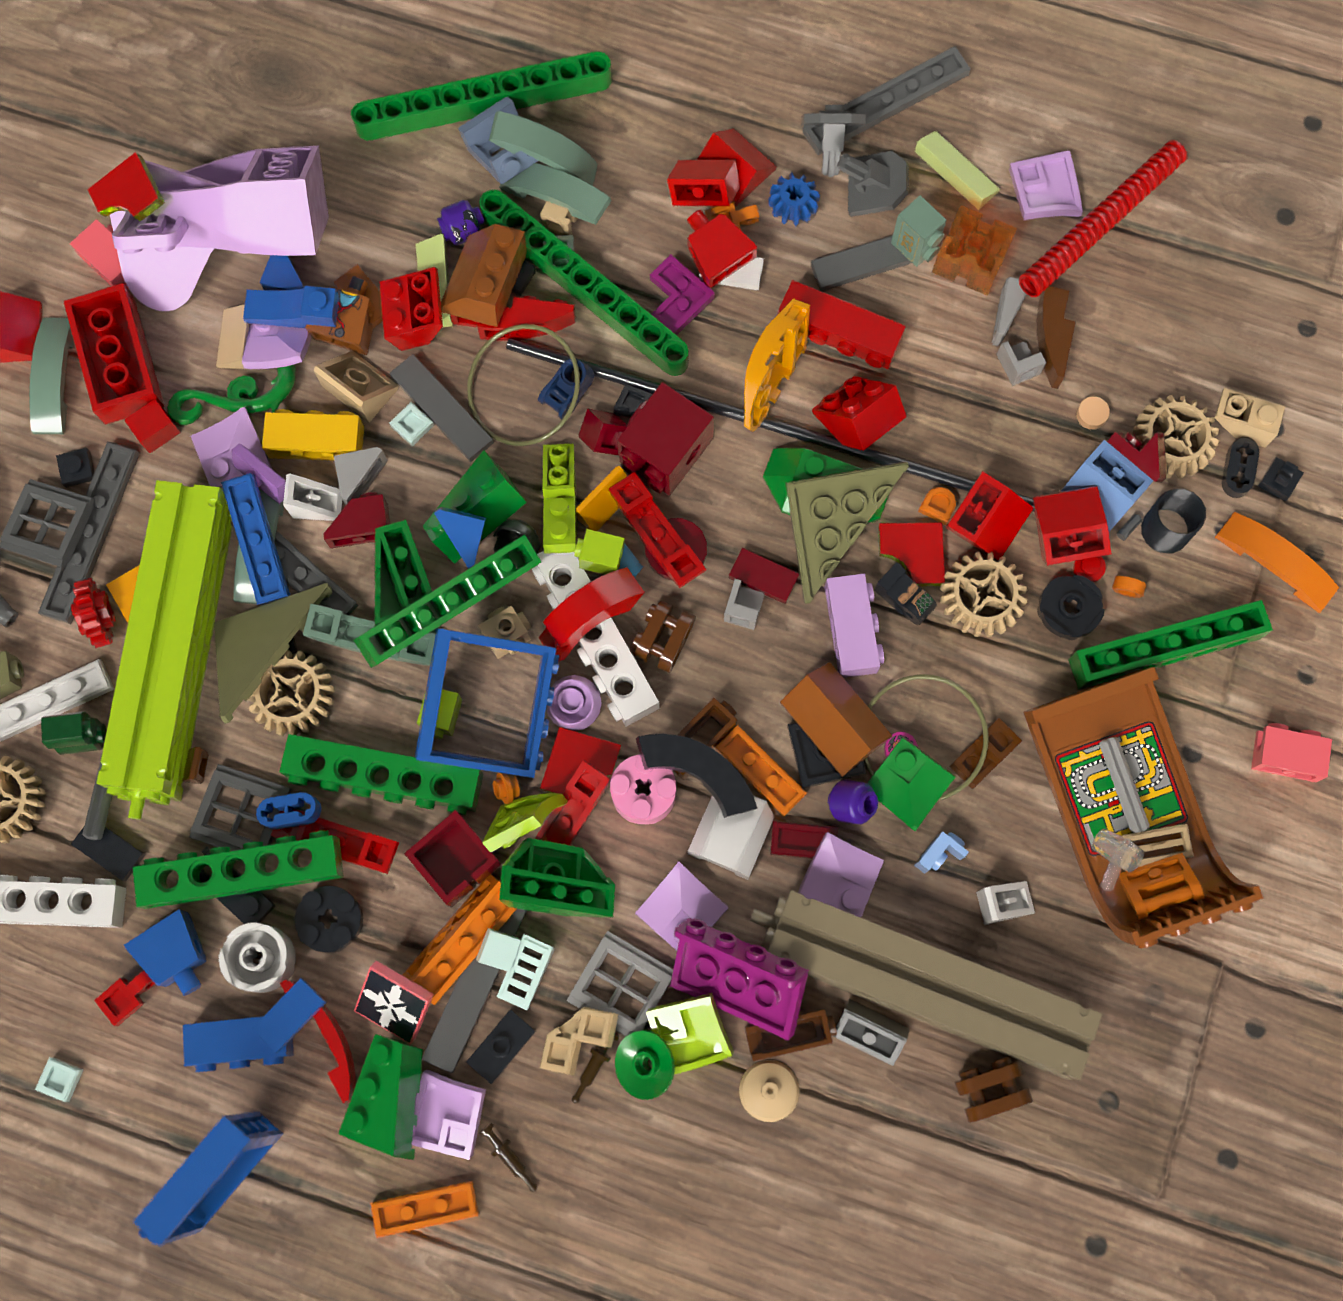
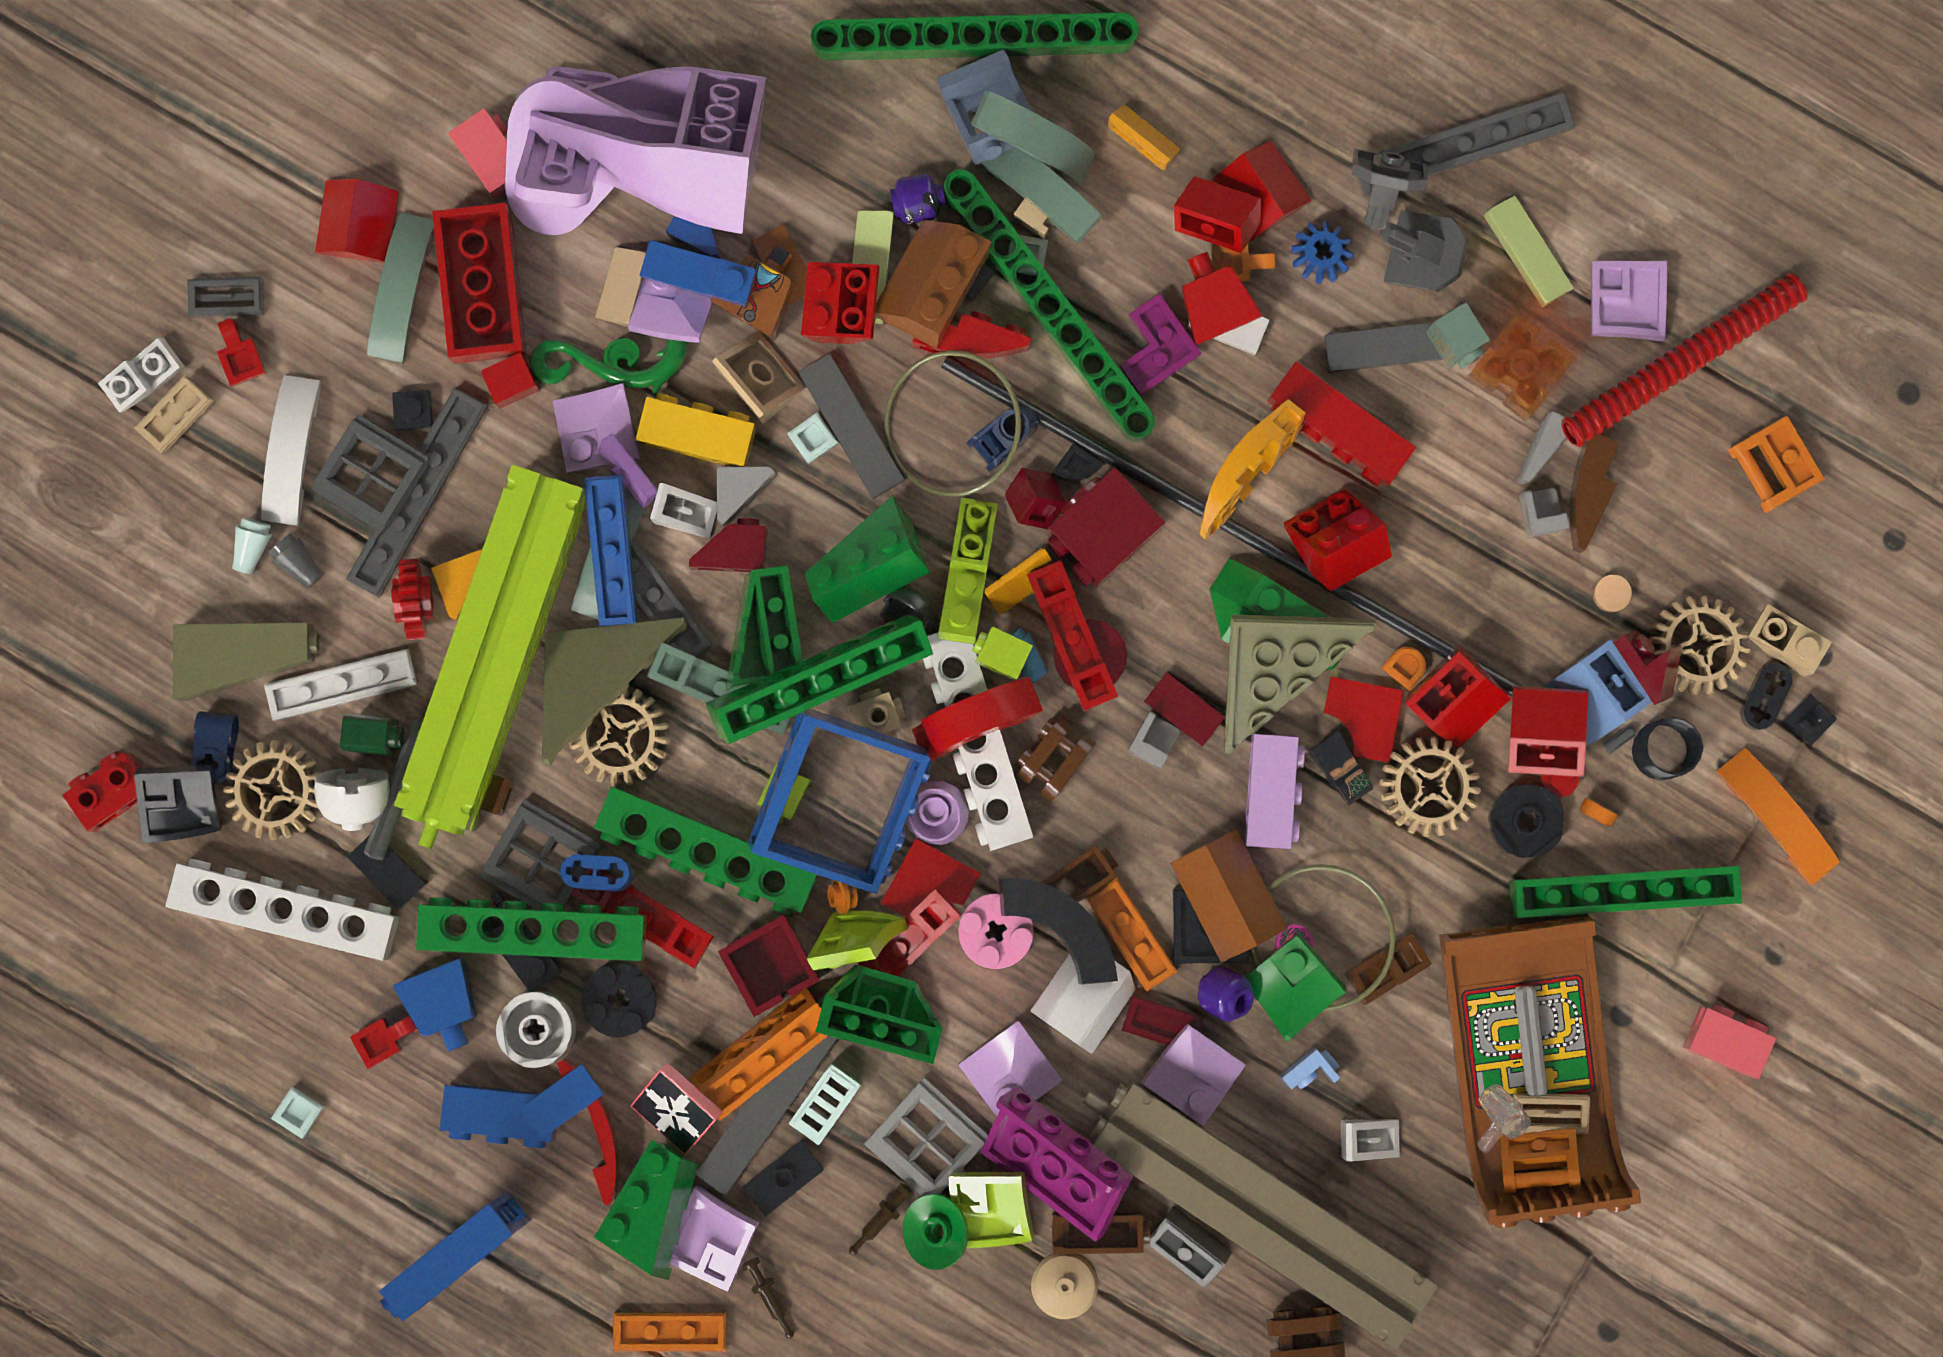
camera: 10 degrees right, 10 degrees up
red tile [87,152,165,222] -> none
blue slope [434,507,486,569] -> none
light aqua tile [476,928,521,972] -> none
tan tile [540,1007,619,1076] -> none
none -> white cylinder [314,768,390,831]
none -> light orange slope [1108,105,1180,170]
none -> orange plate [1728,416,1825,513]

